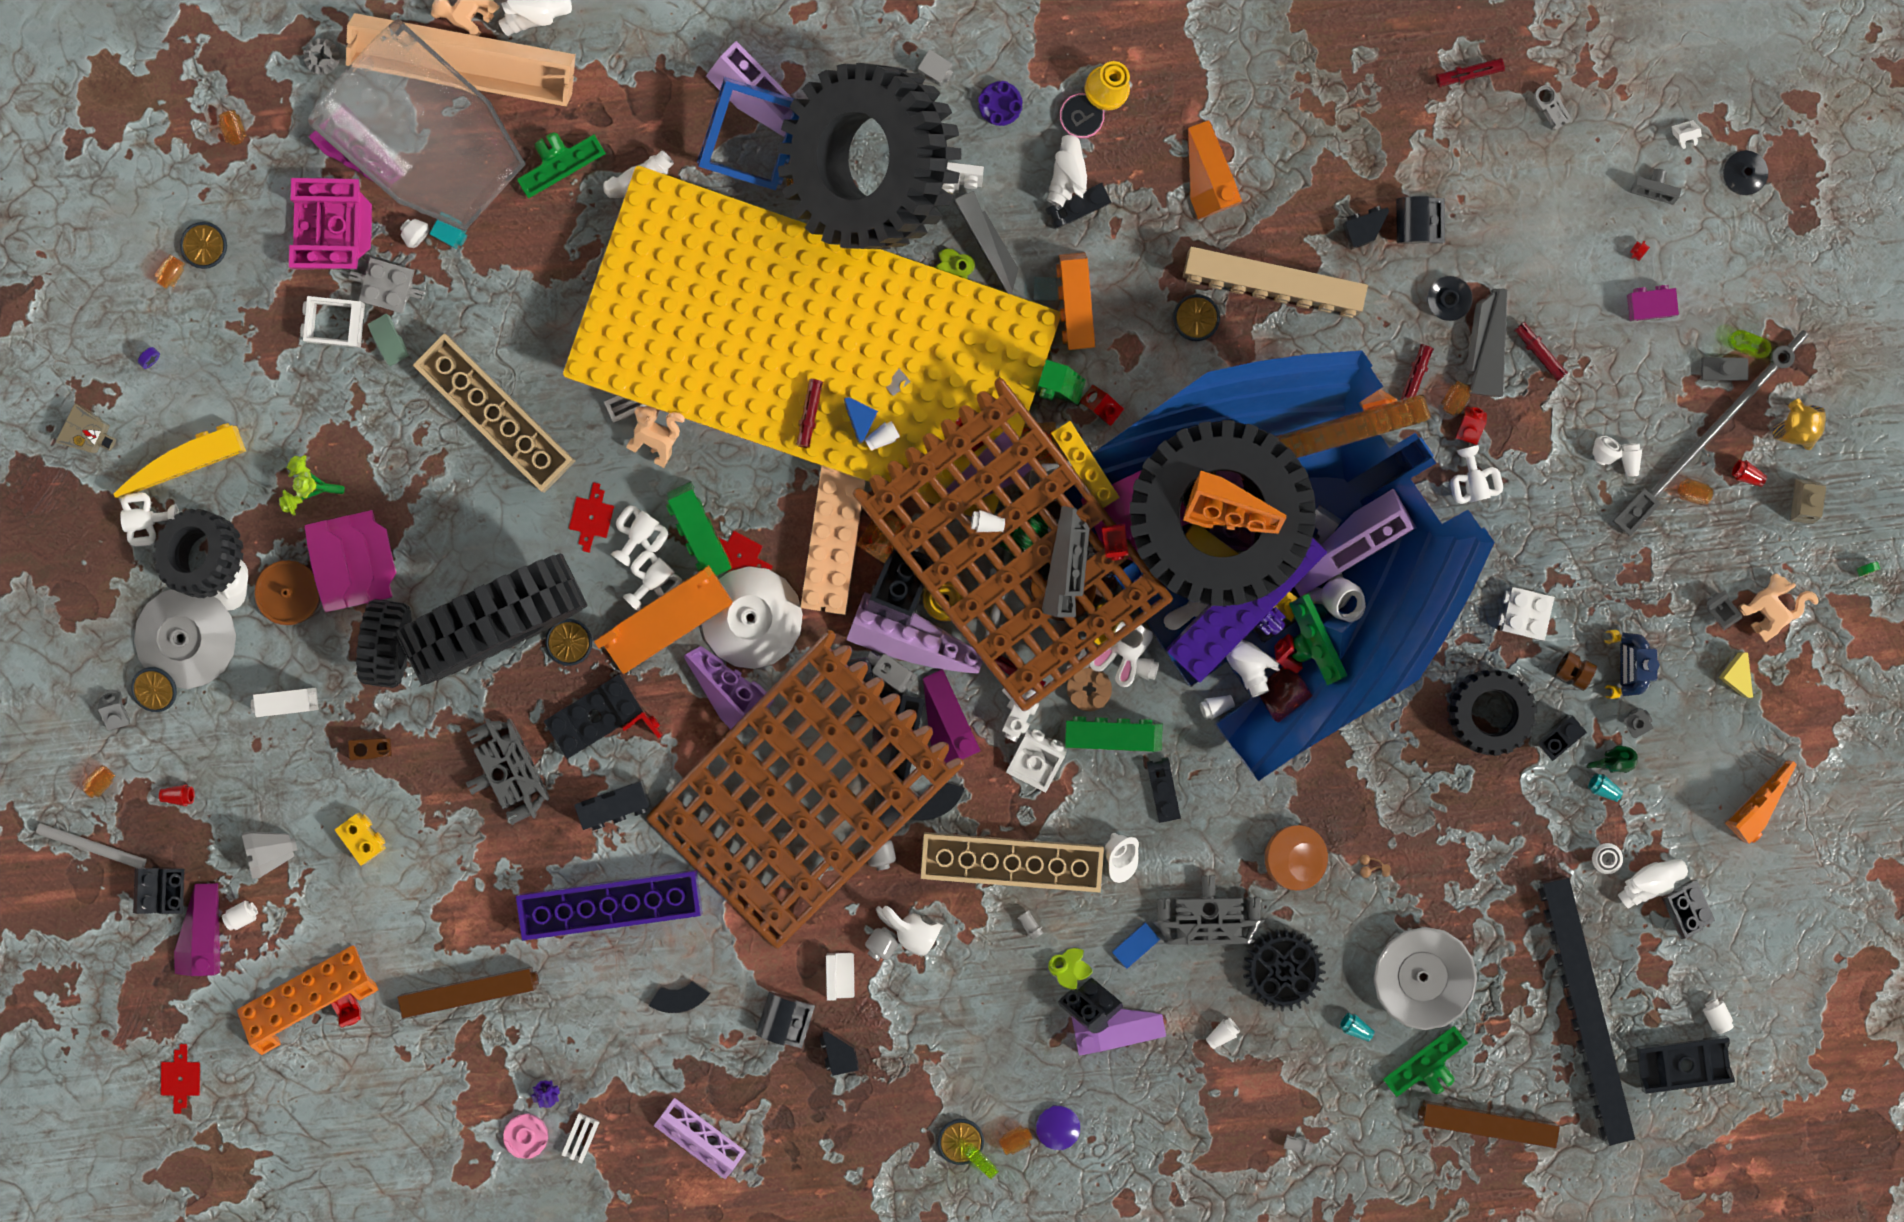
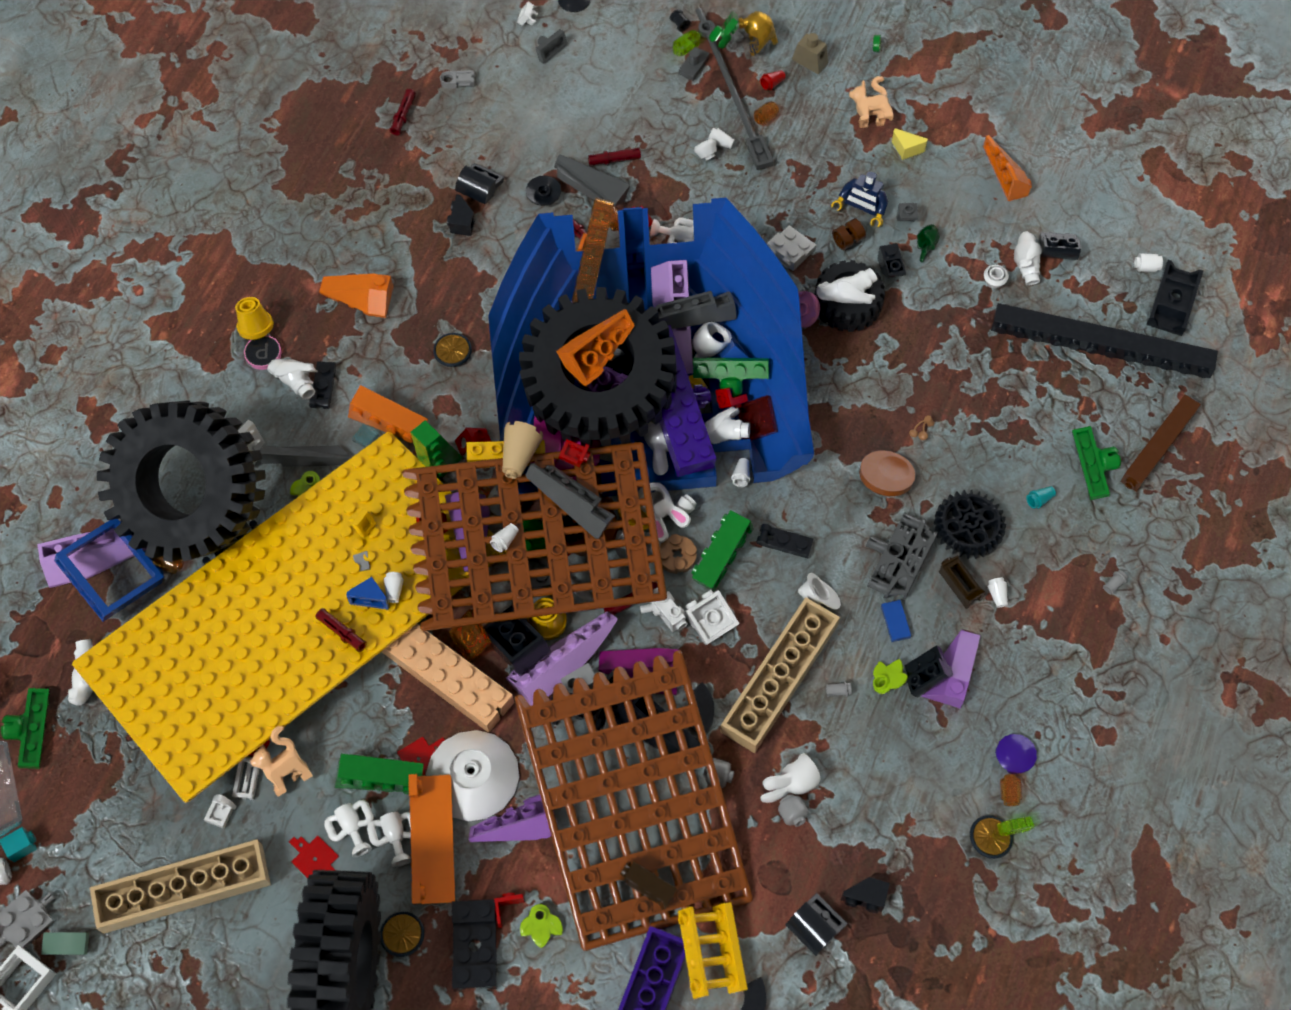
camera: 60 degrees left, 25 degrees down
black wedge [574,780,651,831] -> none
white panel [826,953,855,1000] -> none
dark purple dish [978,81,1023,126] -> none
tan brick [1182,247,1368,318] -> none
light grey dish [1374,927,1477,1030] -> none
teal cone [1588,773,1623,802] -> none
magenta brick [1627,285,1679,322] -> none
red plate [1630,241,1650,261] -> none
dark grey bracket [1707,590,1742,630] -> none
none -> white tile [204,794,237,829]
none -> yellow tile [349,509,376,538]
none -> tan cone [502,421,543,479]
none -> lime plate [520,904,563,948]
none -> dark brown window [620,861,677,910]
none -> dark grey wedge [655,291,737,329]
none -> black bush [670,9,691,32]
none -> yellow fence [678,902,748,999]
none -> green plate [709,11,739,49]
none -> bright pink tile [798,291,820,328]
none -> white animal [816,268,877,304]
none -> dark brown window [939,555,986,609]

